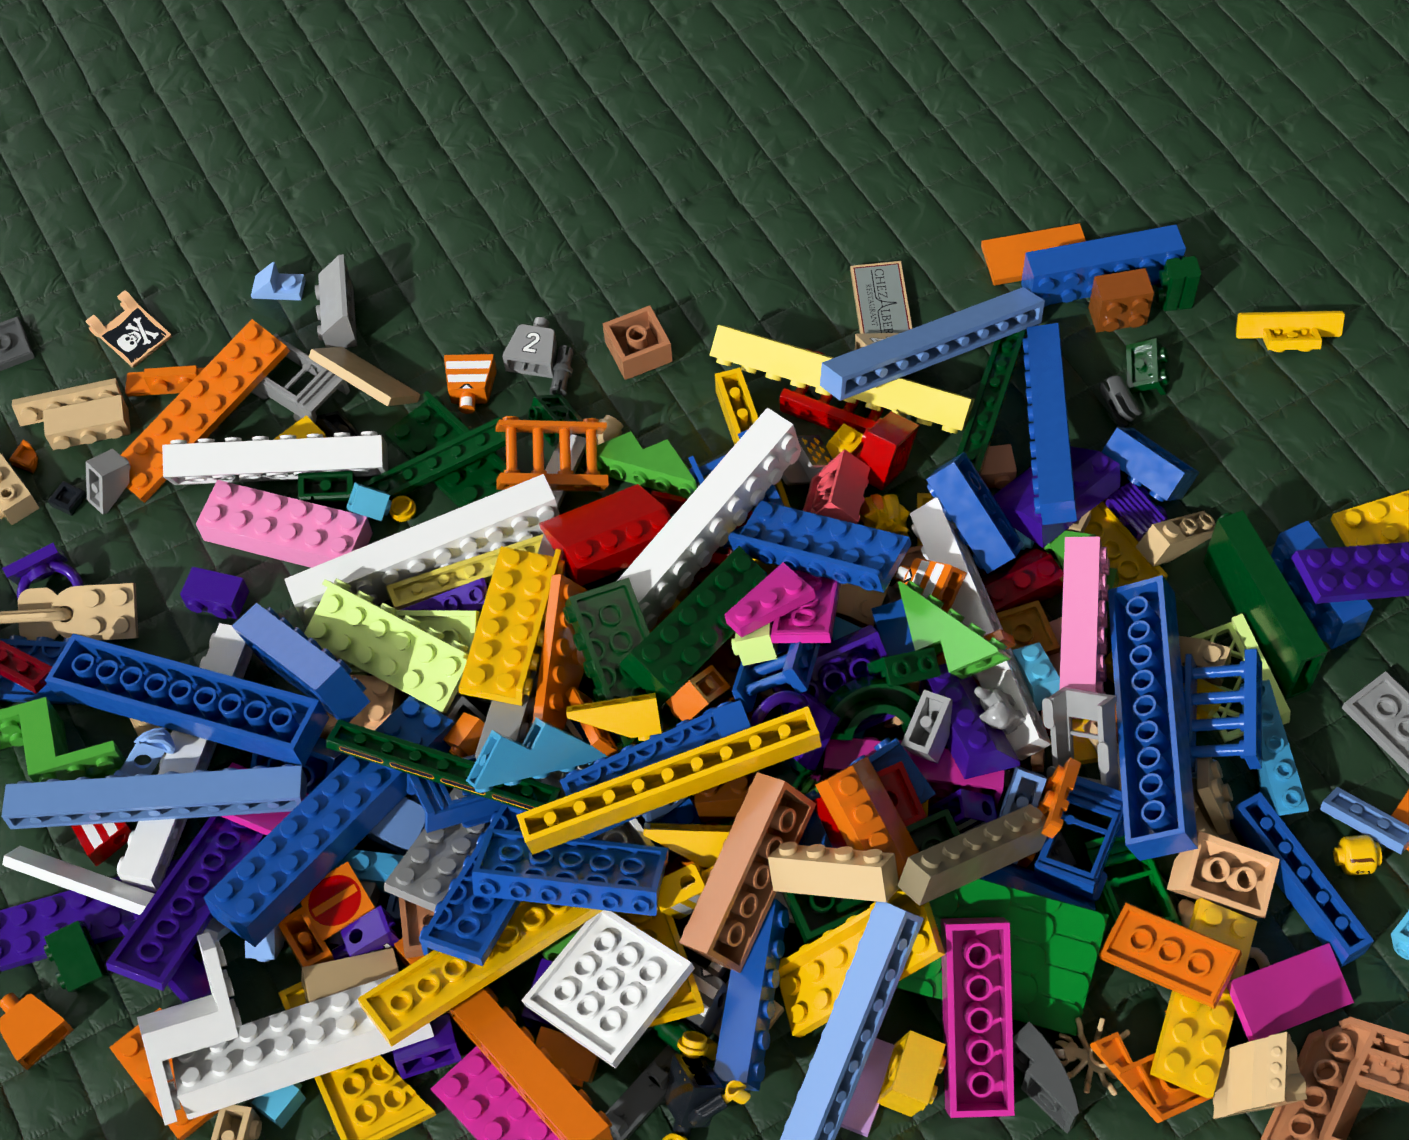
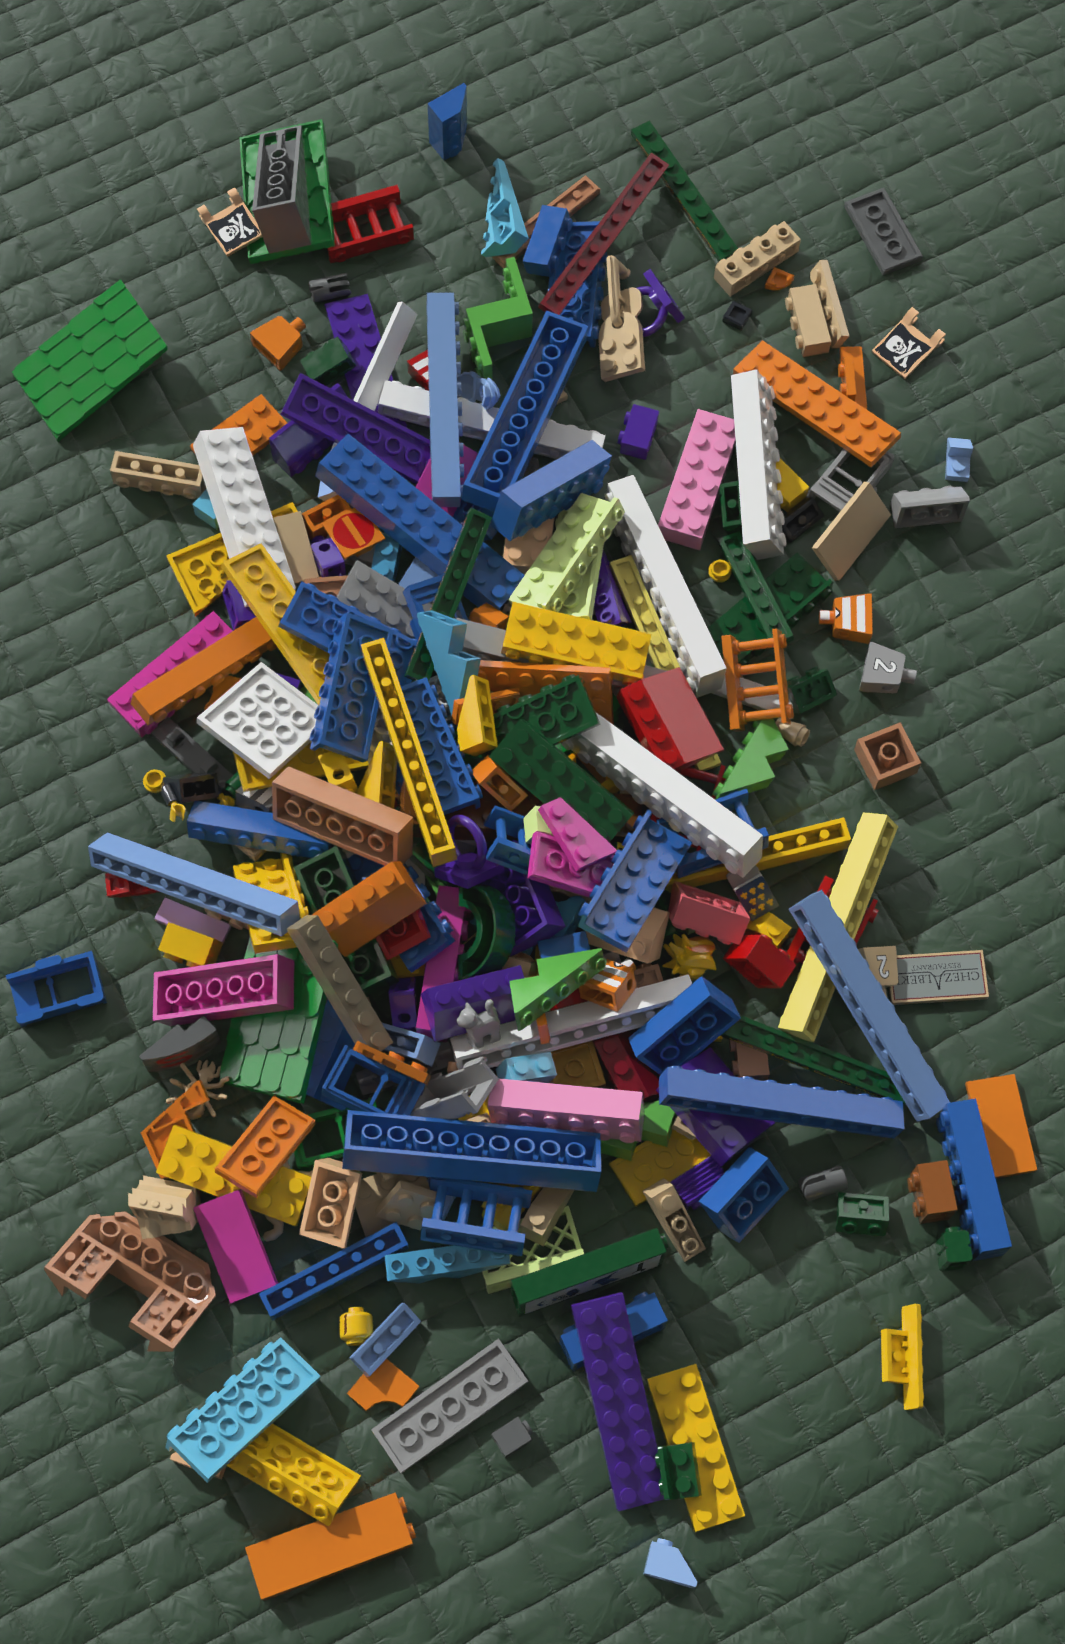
camera: 85 degrees right, 10 degrees up
light grey slope [86,449,130,515] -> none
white bracket [137,932,242,1125] -> none
medium azure brick [346,482,391,521] -> none
dark grey pin [550,345,575,397] -> none
yellow plate [677,1031,709,1058] -> none
blue brick [712,700,751,739] -> none
tan brick [768,842,899,902] -> none
dark green bracket [867,647,941,687] -> none
light grey slope [901,690,953,764] -> none

